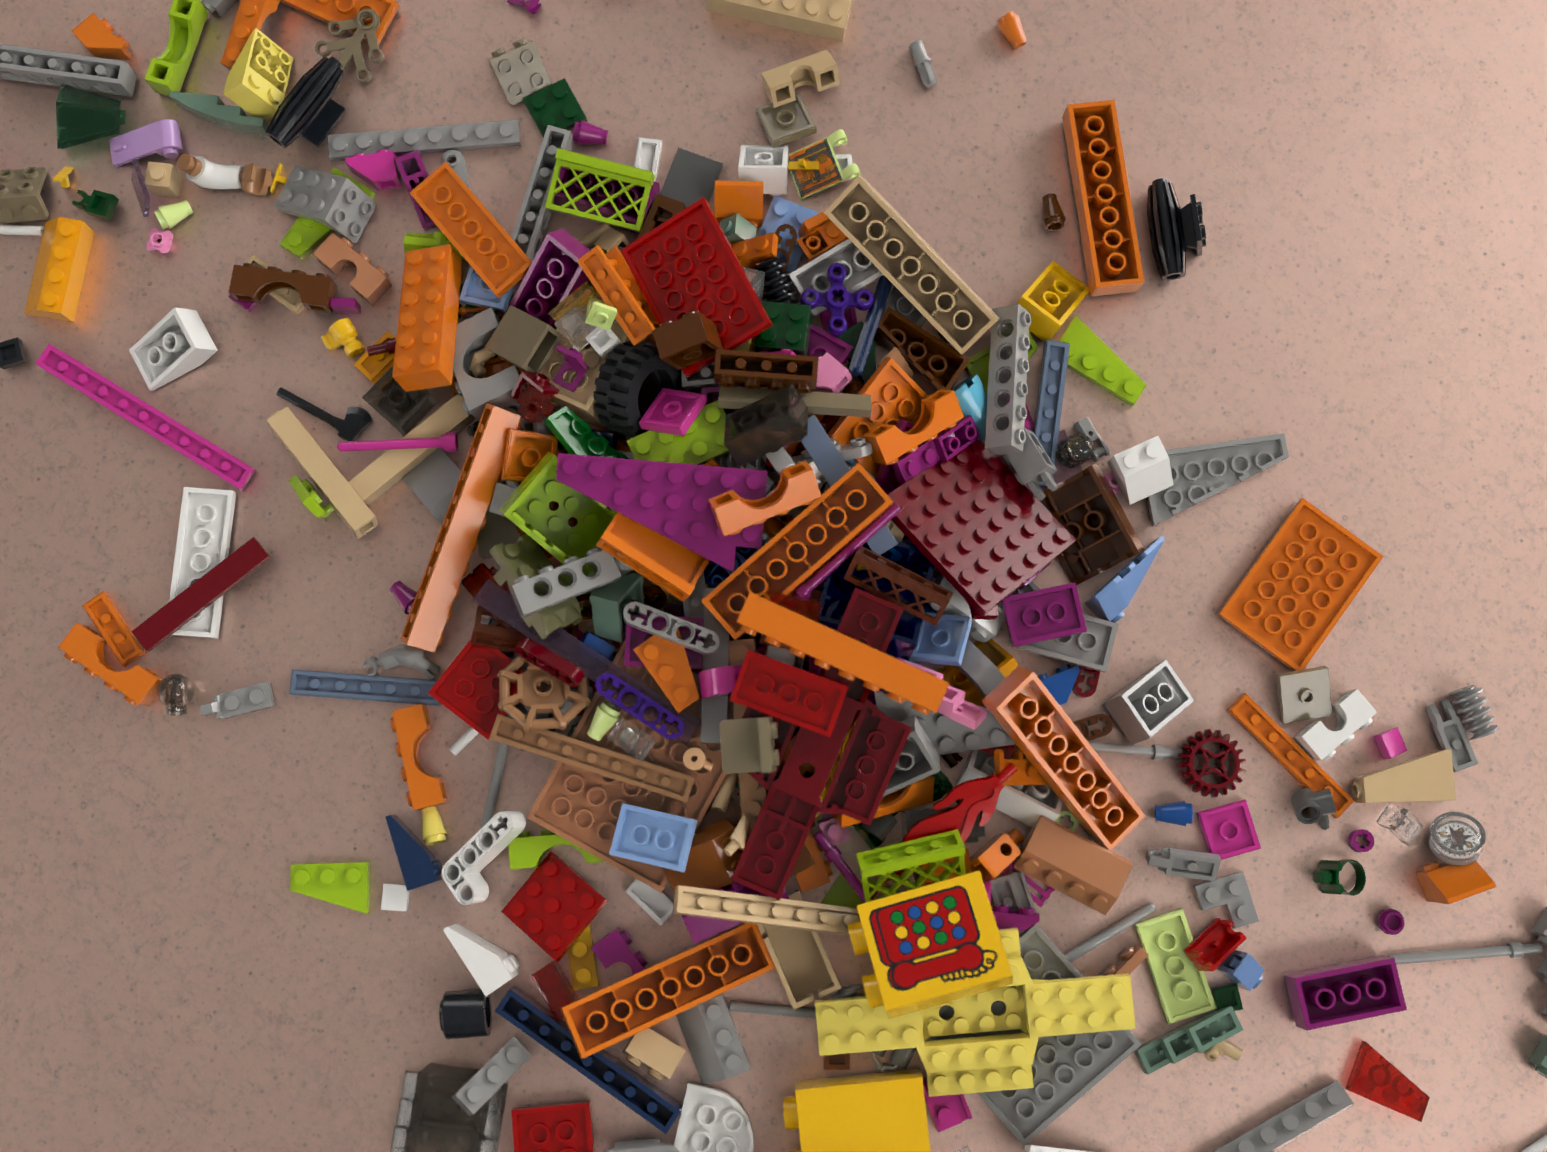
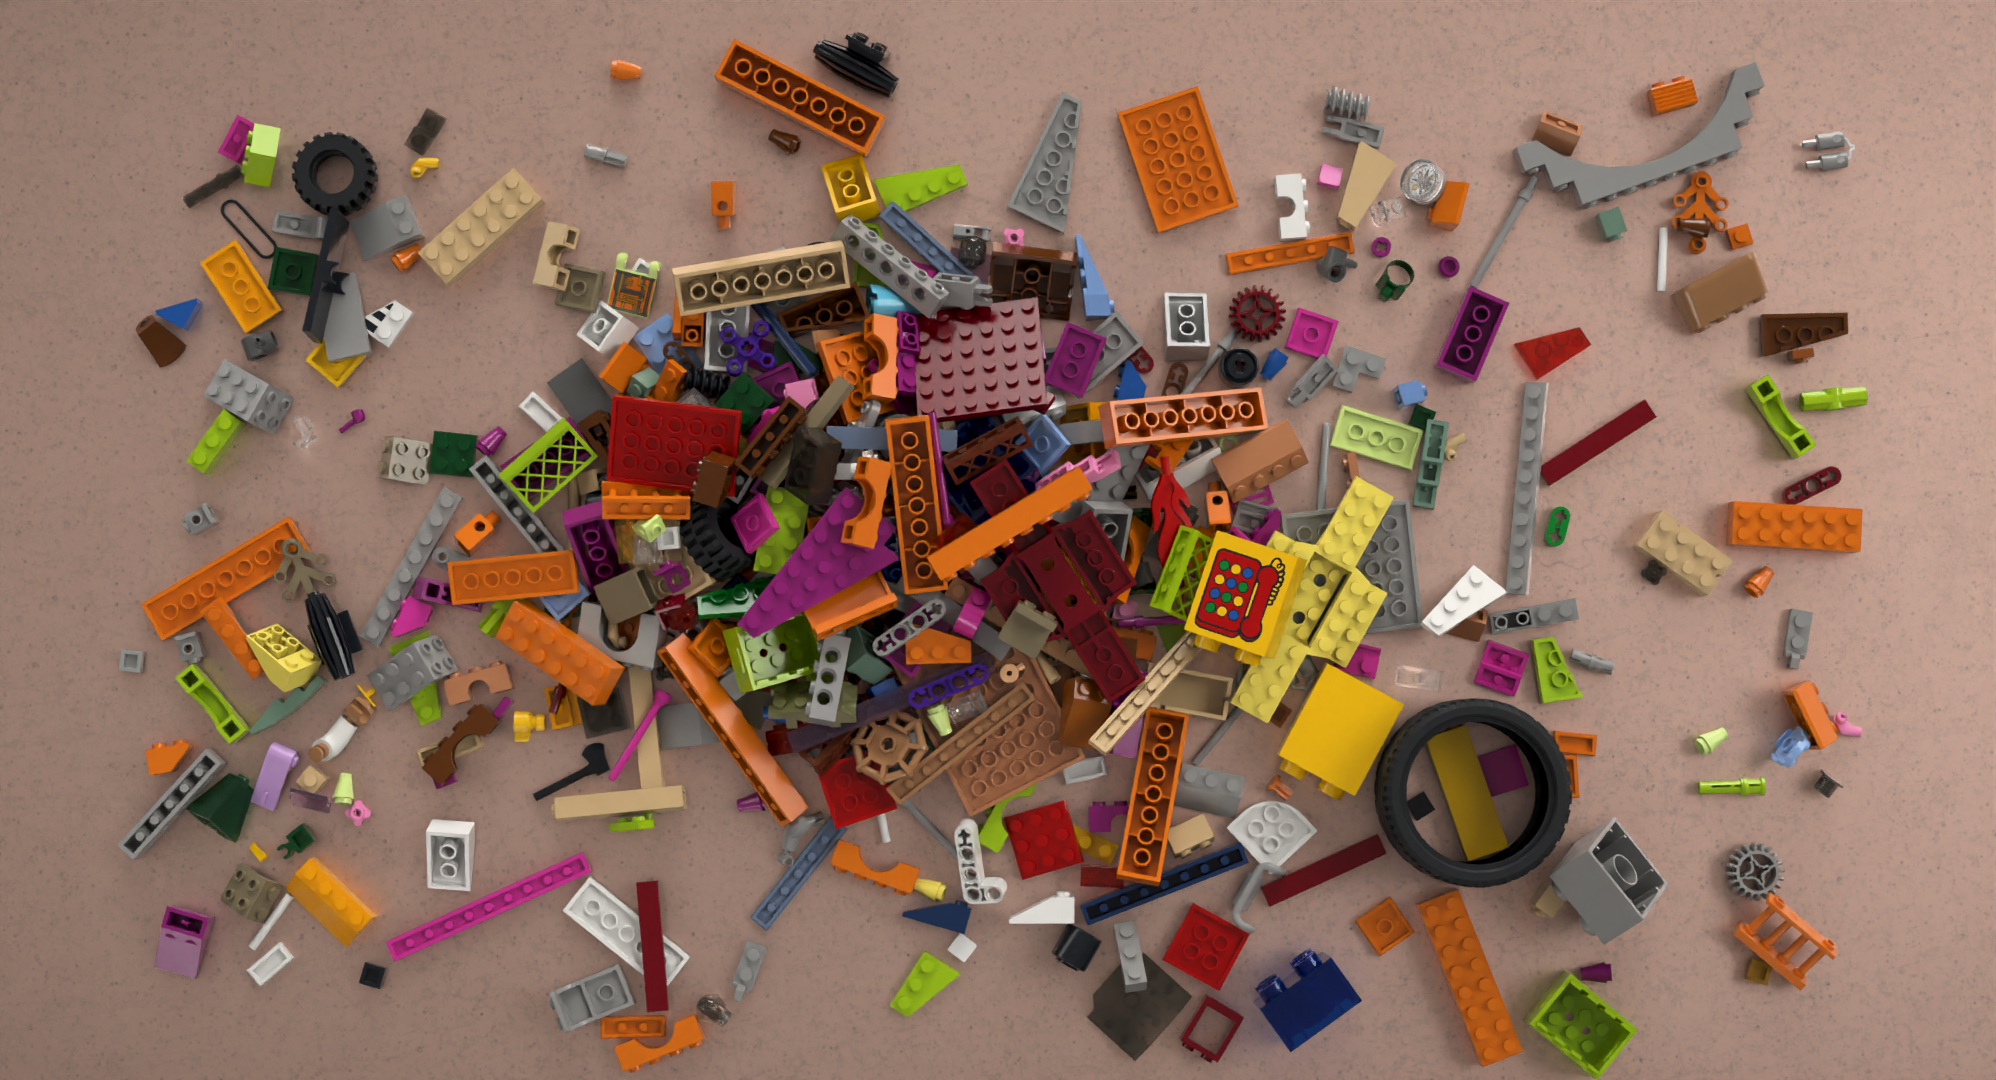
camera: 50 degrees left, 5 degrees up
dark red beam [514,637,585,687] -> none
light blue plate [609,803,697,873] -> none
tan bar [723,814,749,856] -> none
red plate [730,650,849,738] -> none
yellow piece [788,159,819,170] -> none
white slope [1107,436,1173,506] -> none
red hinge [1183,918,1247,972] -> none
plate [1276,666,1332,724] -> none
none -> orange torso [454,510,501,557]
none -> light grey bracket [548,964,635,1033]
none -> orange torso [711,181,736,228]
none -> black piece [1218,348,1259,389]
none -> orange piece [1266,774,1293,801]

